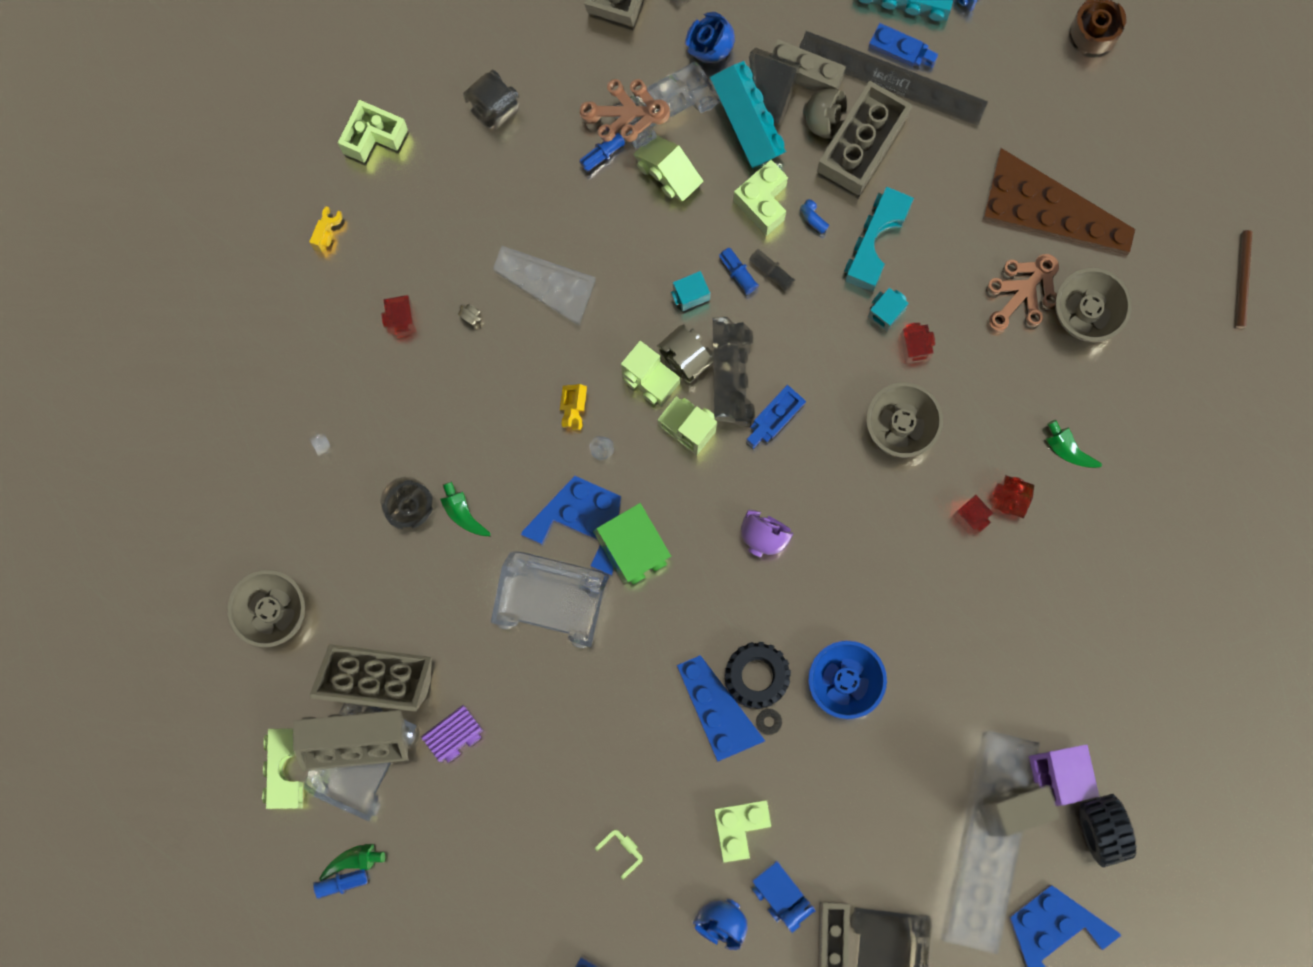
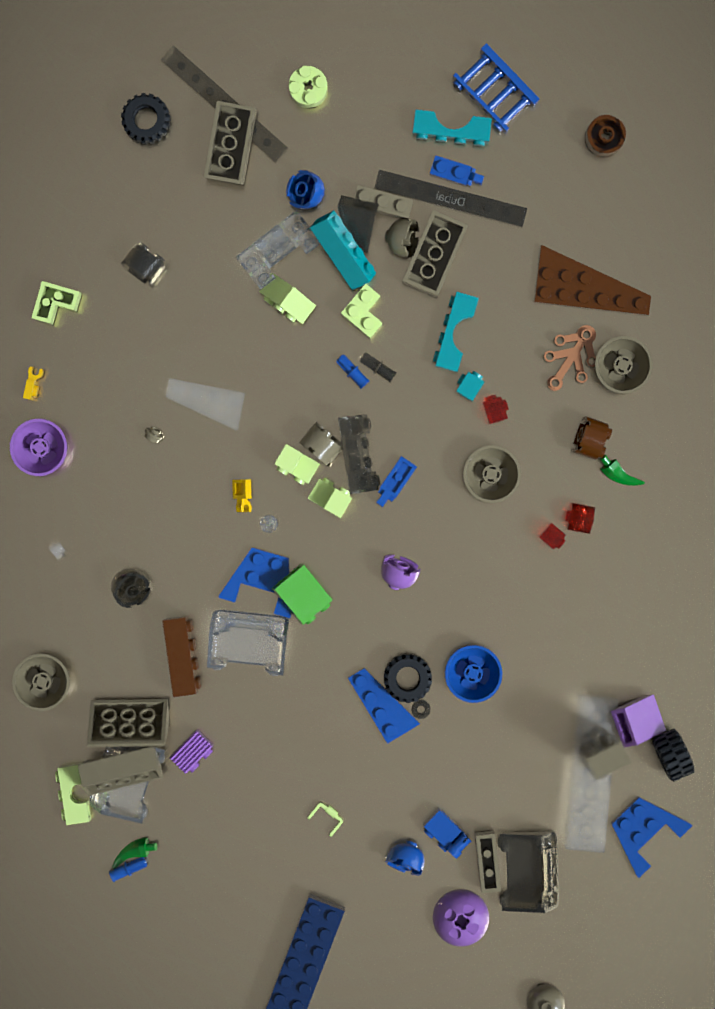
camera: 10 degrees left, 10 degrees up
clear red brick [381,295,416,336] -> none
green bar [440,481,491,536] -> none
blue axle [579,132,625,171] -> none
nougat plant [580,79,670,142] -> none
teal brick [670,271,711,311] -> none
yellowish green brick [714,801,771,863] -> none
blue arm [800,199,829,234] -> none
none -> medium lavender piece [10,419,67,476]
none -> reddish brown brick [162,616,202,697]
none -> reddish brown brick [573,416,612,460]

